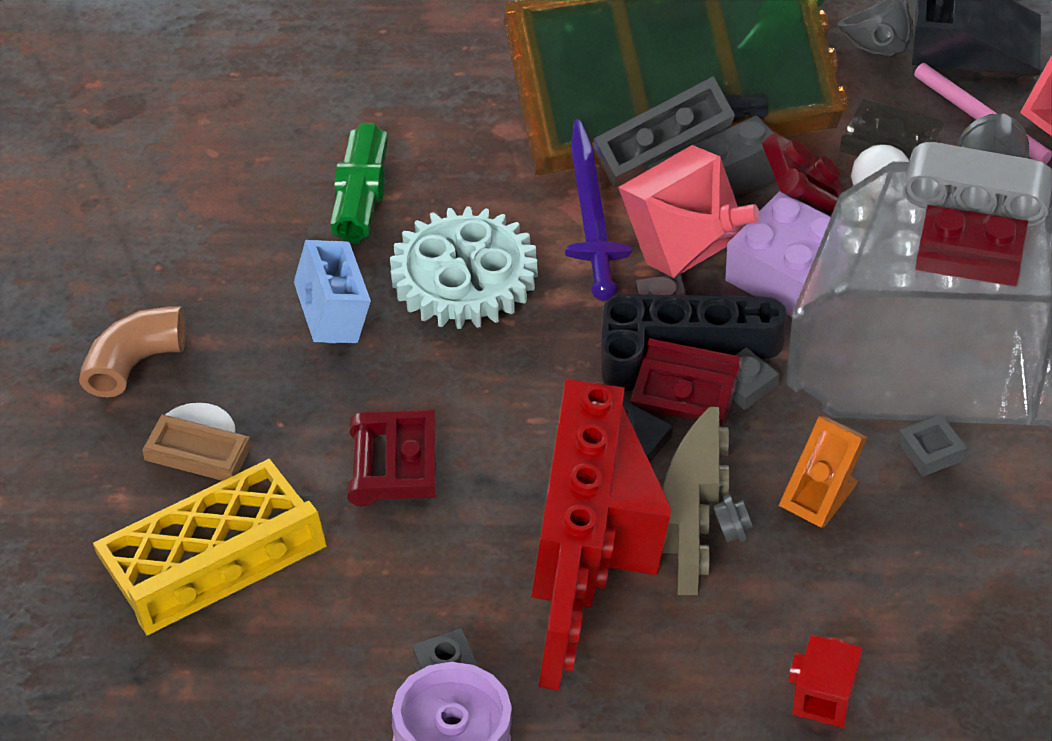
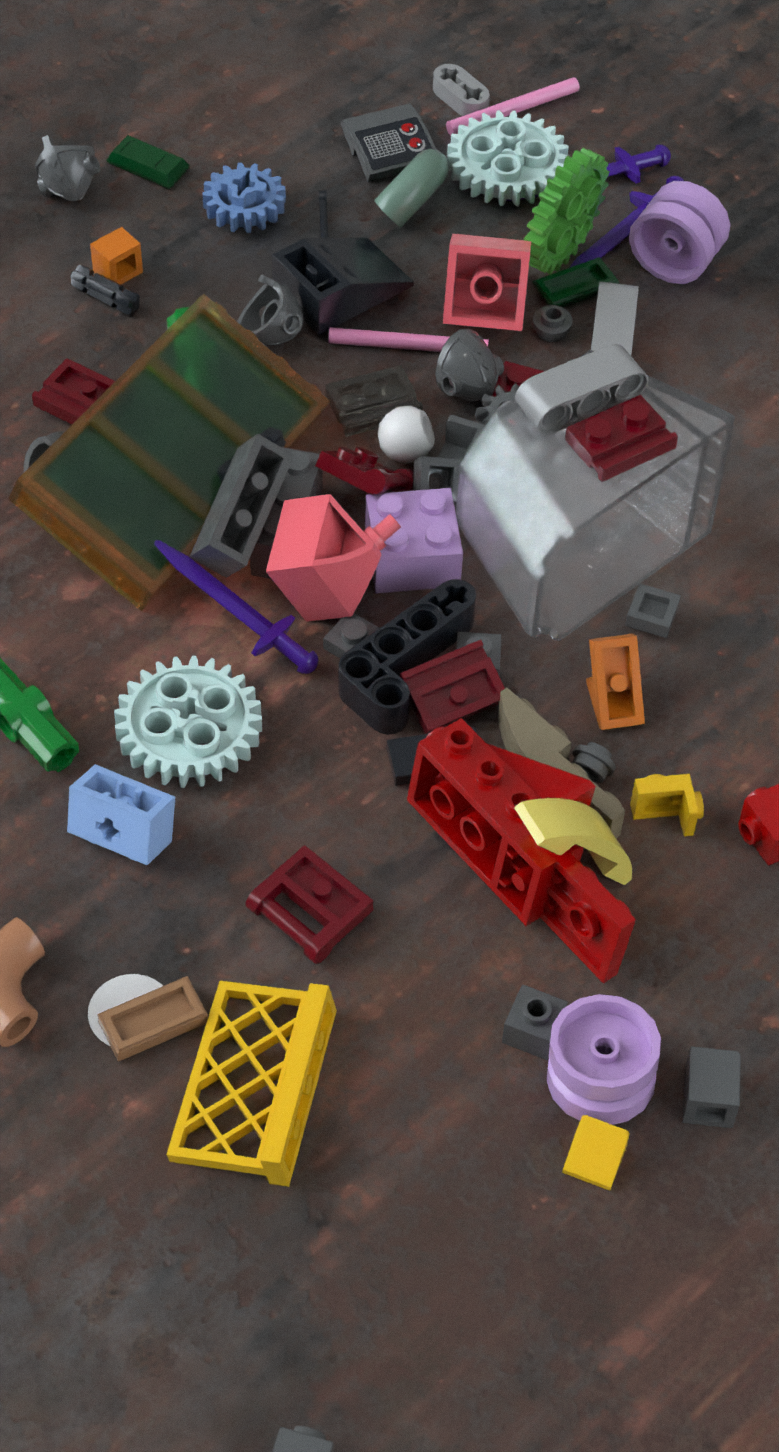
camera: 50 degrees left, 5 degrees up
none -> light yellow slope [514,798,632,885]
none -> yellow bracket [630,774,704,837]

